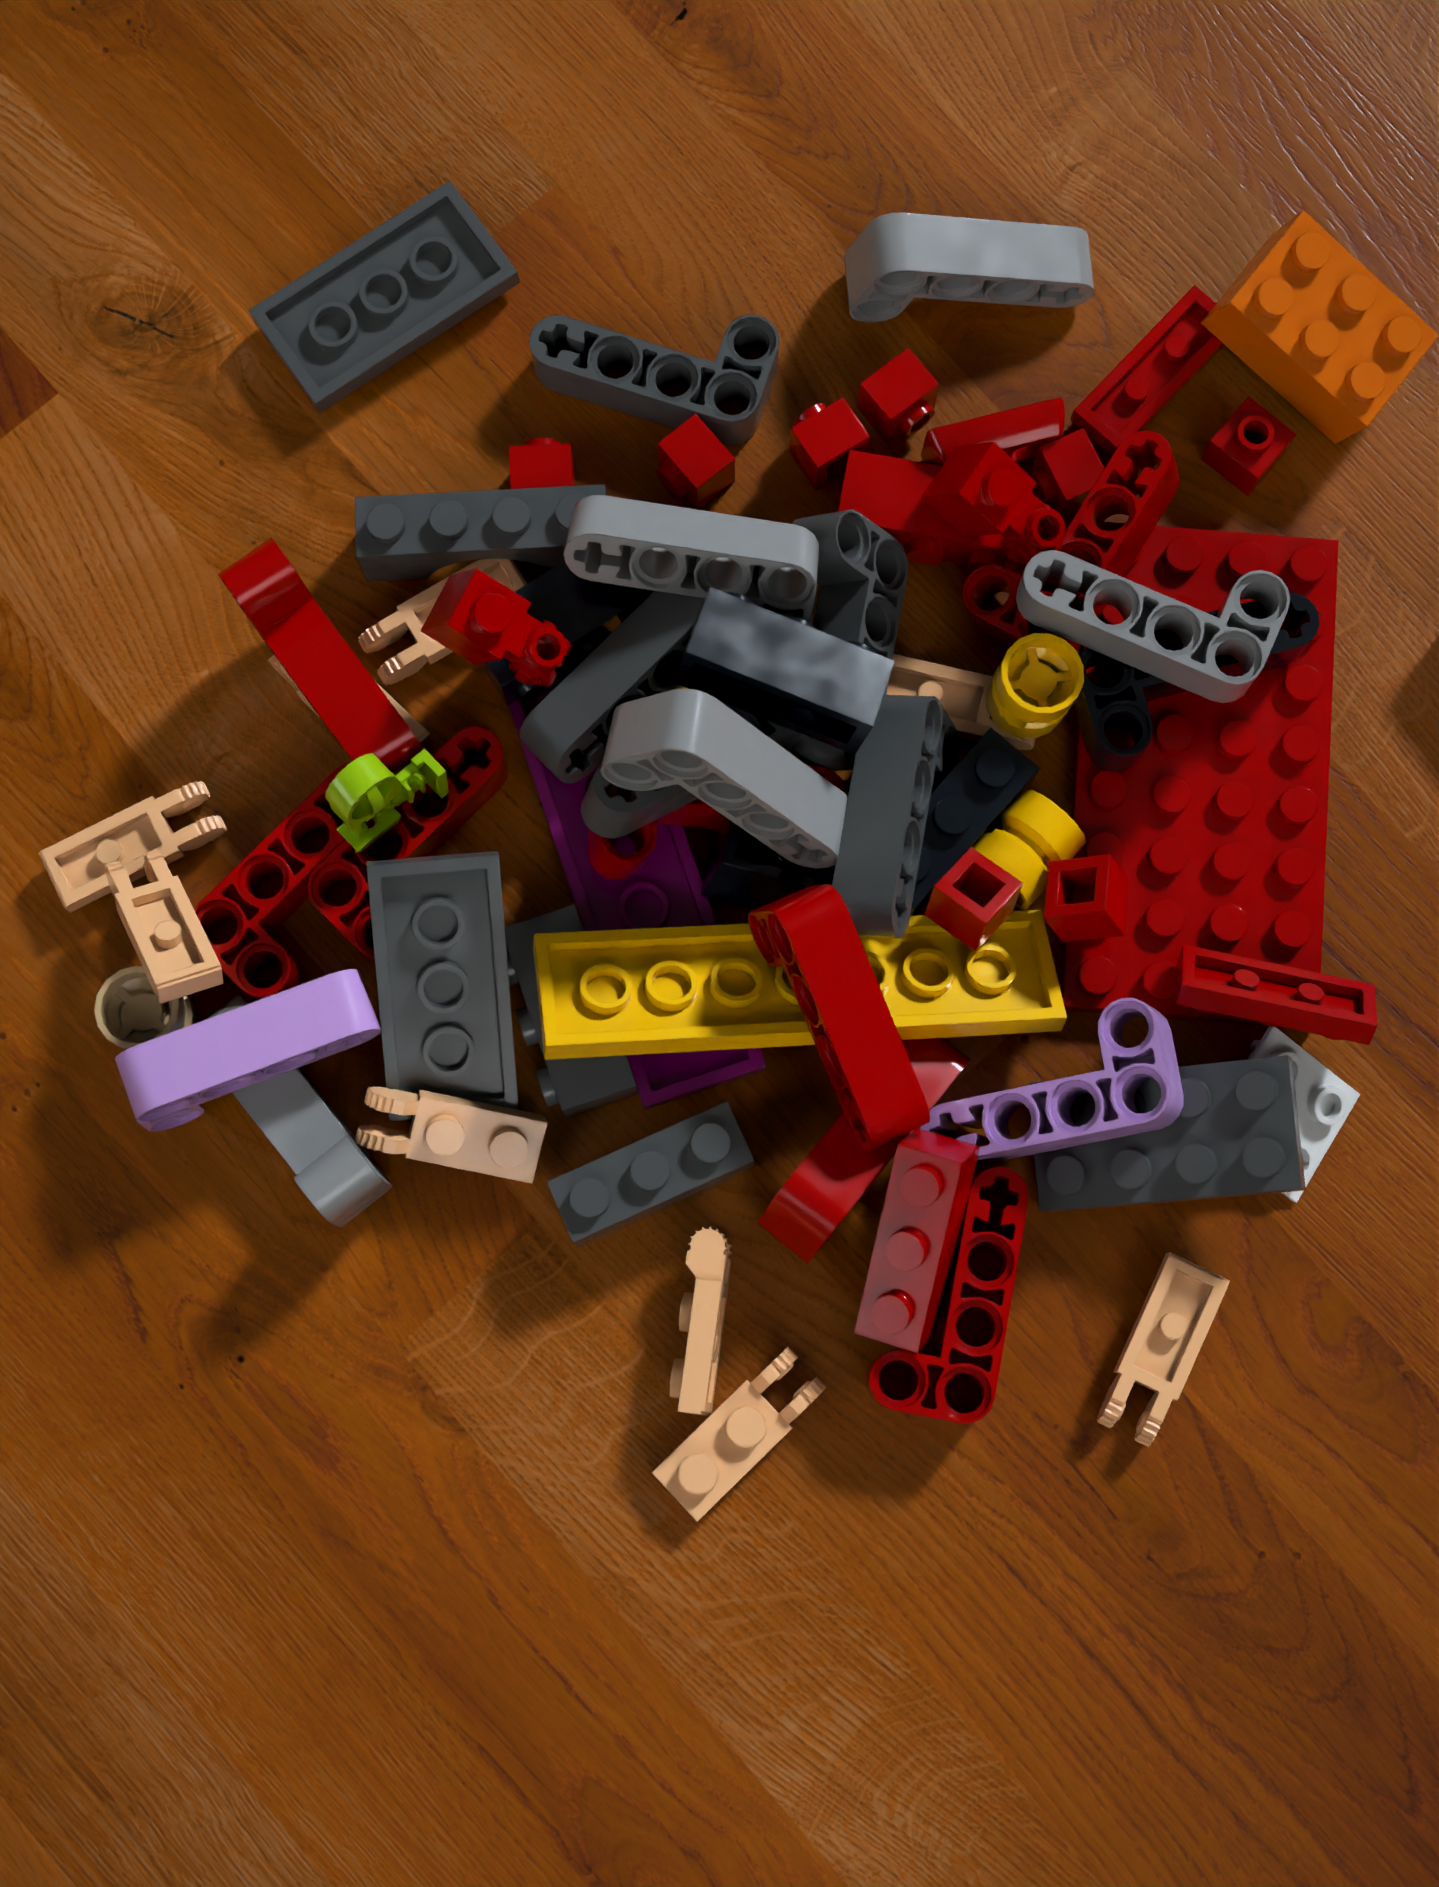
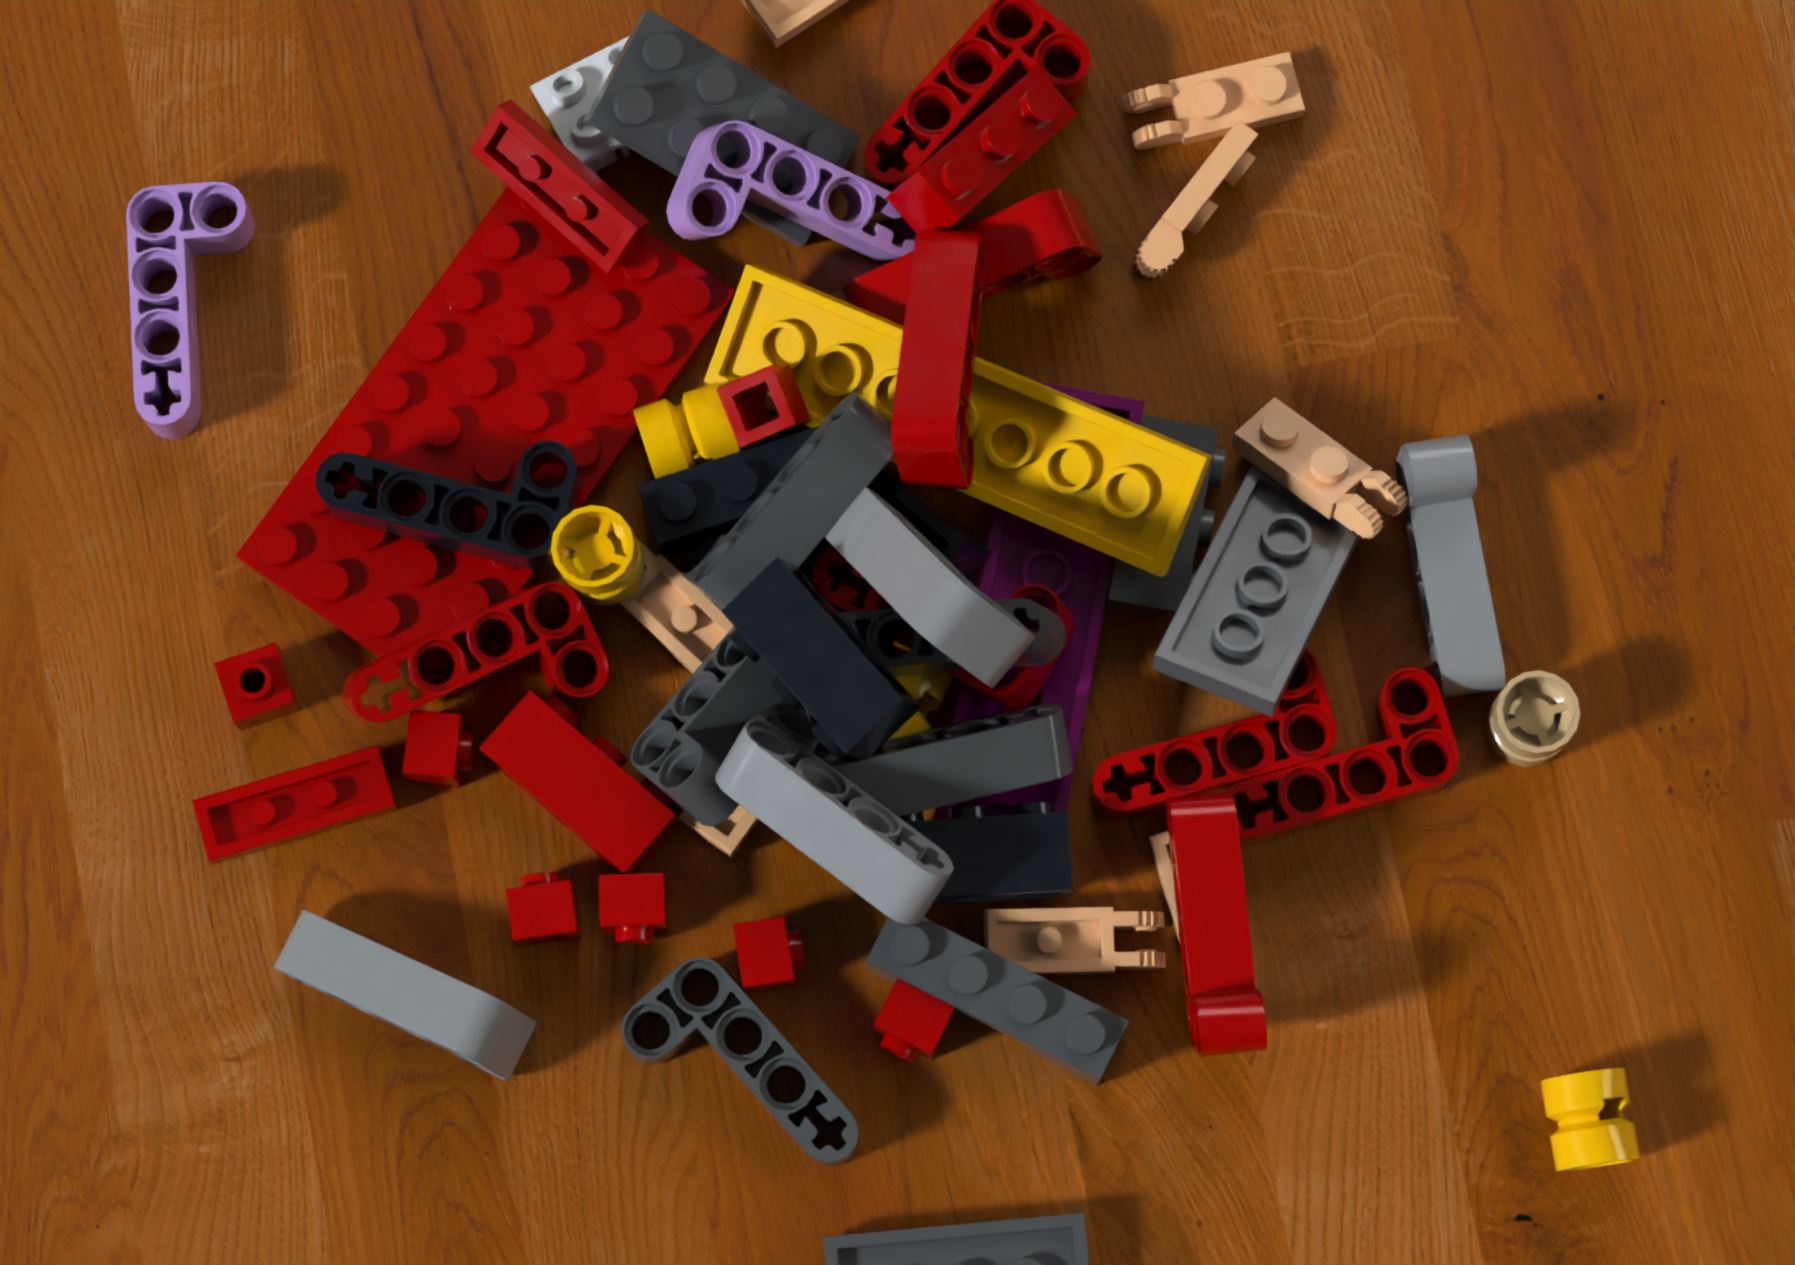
camera: 150 degrees left, 0 degrees up
light nougat hinge [38,781,227,913] -> none
light nougat hinge [105,849,224,1004] -> none
lavender beam [115,969,381,1132] -> none
lime piece [325,748,449,853] -> none
red brick [421,568,572,686] -> none
dark grey brick [547,1101,755,1247] -> none
red piece [921,397,1065,466] -> none
red brick [921,441,1065,565] -> none
light grey beam [1016,550,1290,703] -> none
red plate [1044,854,1128,943] -> none
orange brick [1201,210,1439,444] -> none

